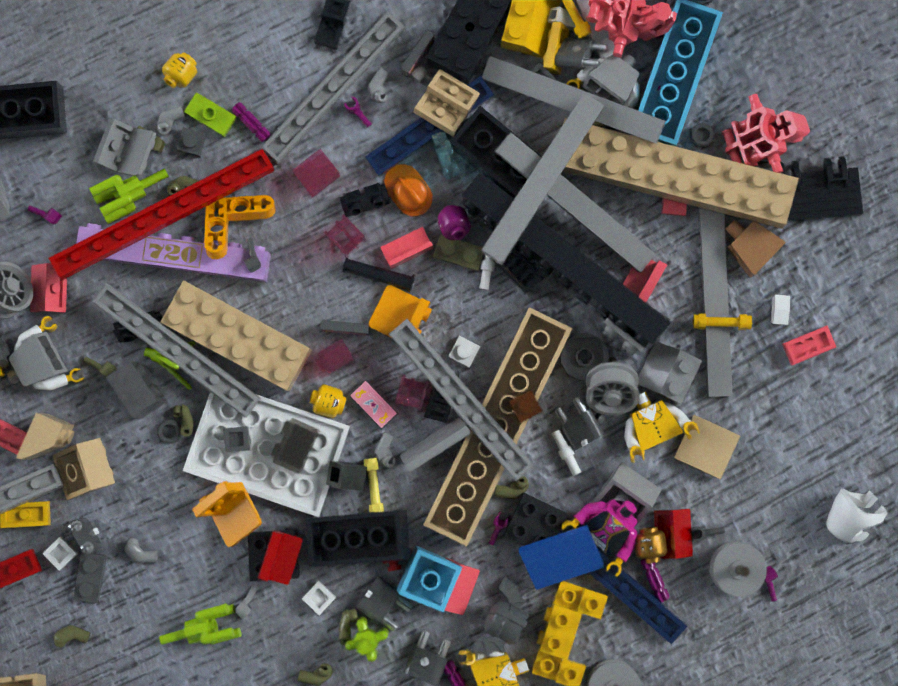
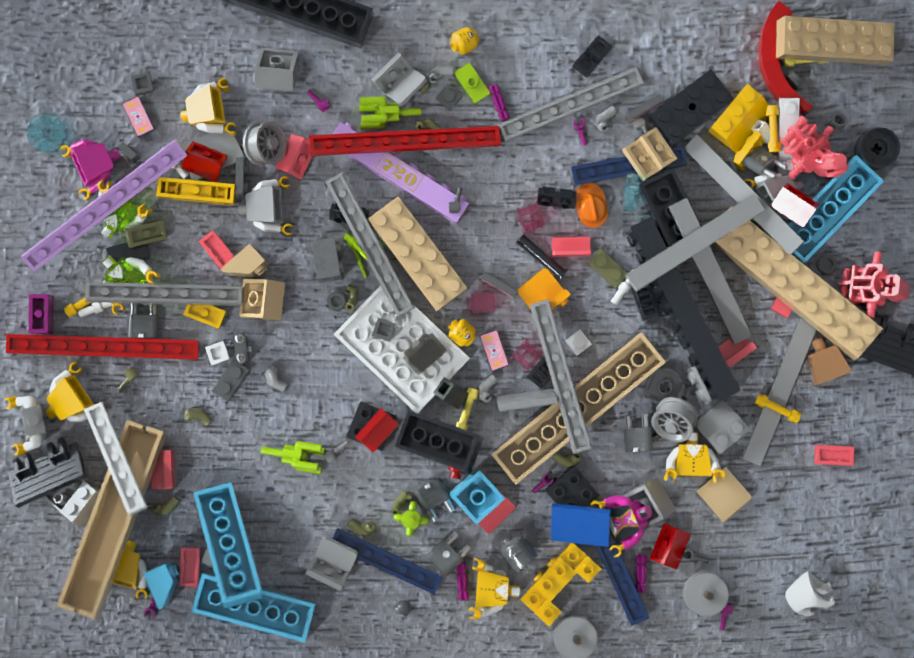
camera: 25 degrees right, 0 degrees up
olive hand [83,357,117,376] -> none
light orange bracket [192,481,262,547] -> none
light orange beam [204,195,276,260] -> none
clear pink piece [292,149,340,198] -> none
white plate [302,581,336,615] -> none
magenta head [437,205,471,240] -> none
reddish brown brick [509,390,543,423] -> none
white bar [552,430,581,476] -> none
pearl gold head [635,527,667,563] -> none
white piece [770,295,790,325] -> none
none -> panel [771,183,819,227]

